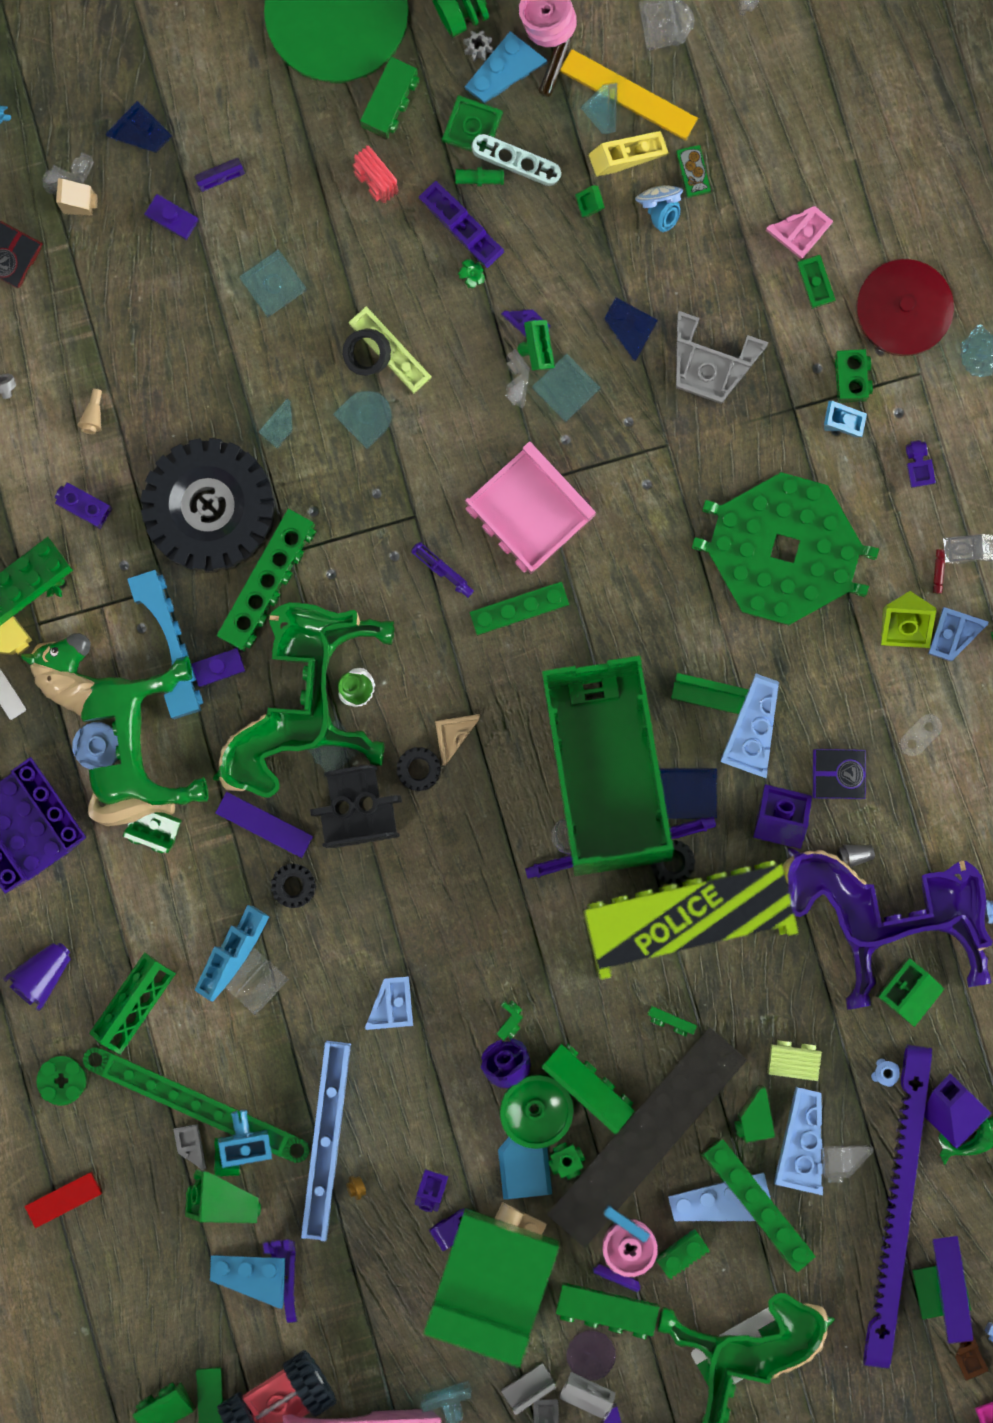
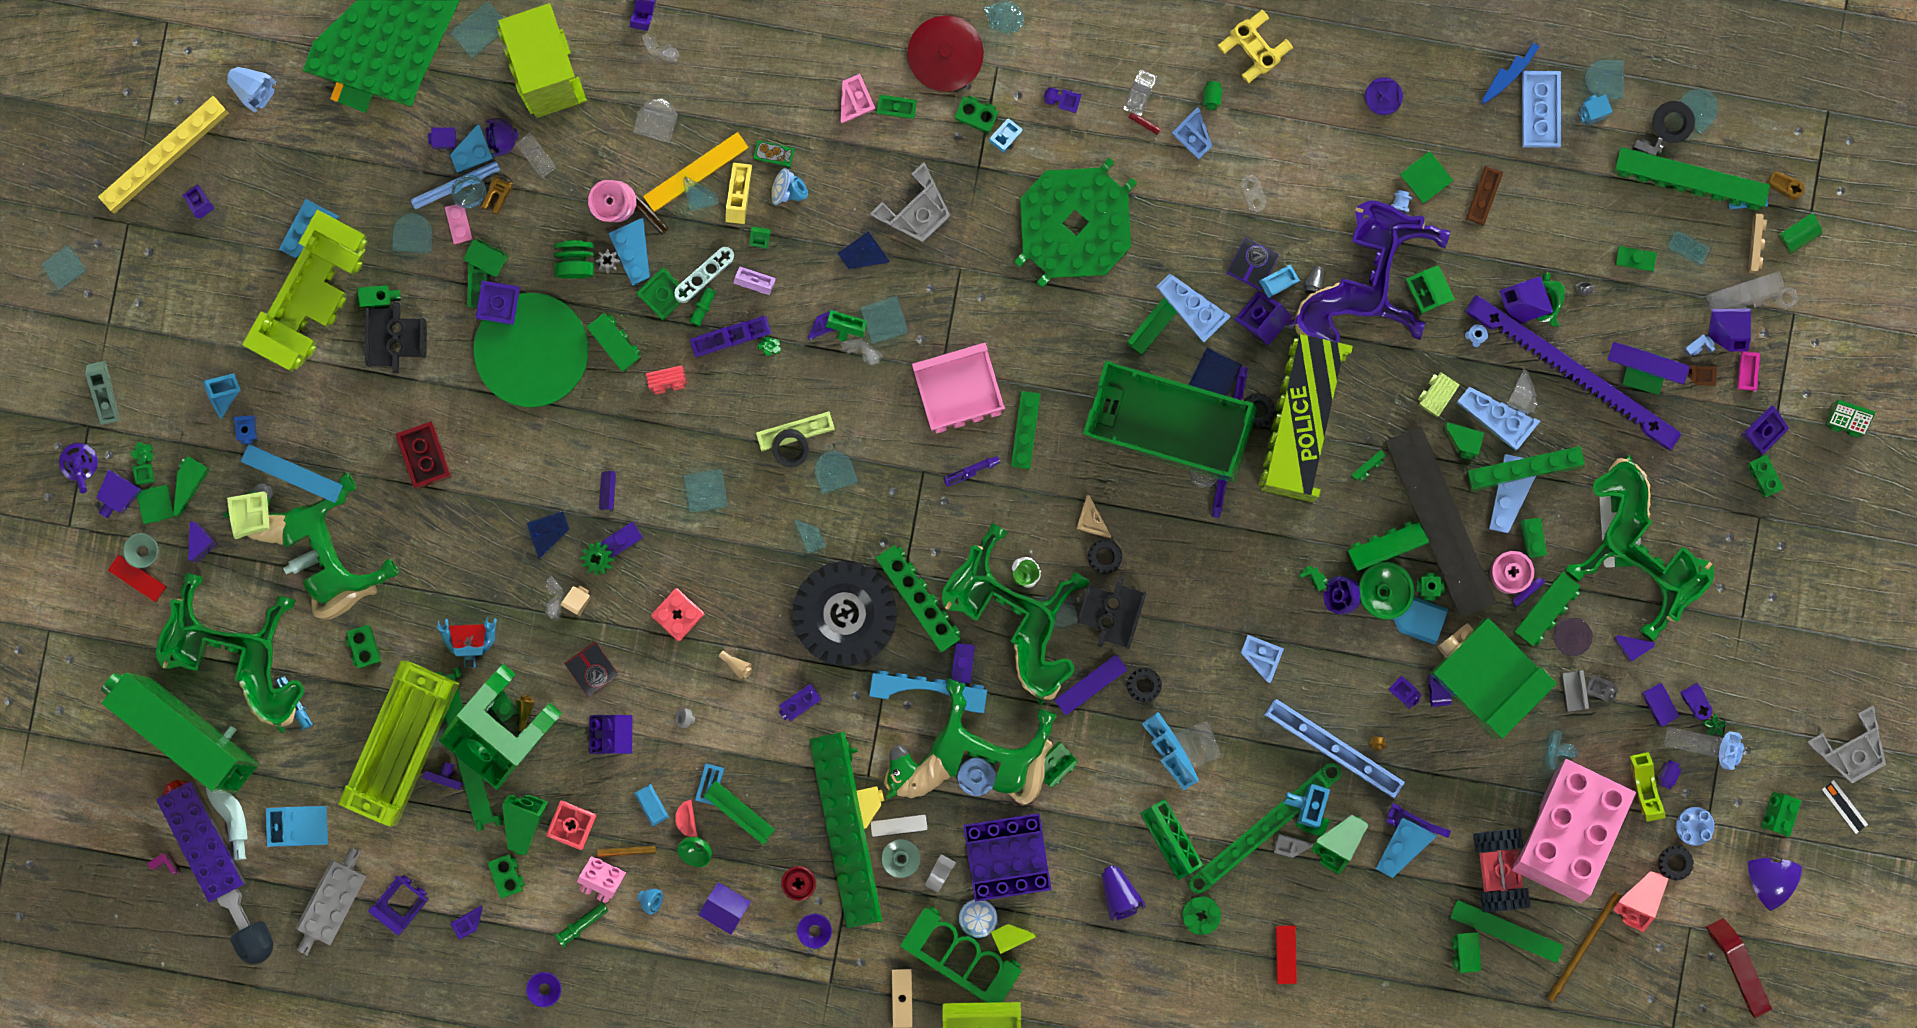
camera: 70 degrees left, 0 degrees up
light grey panel [559,1372,616,1418] -> none
dark azure tile [603,1204,650,1243] -> none
lime slope [881,591,936,648] -> none
none -> green gear [580,542,615,576]
none -> coral brick [651,588,704,641]
none -> lavender plate [734,267,776,295]
none -> dark azure tile [1259,264,1300,298]

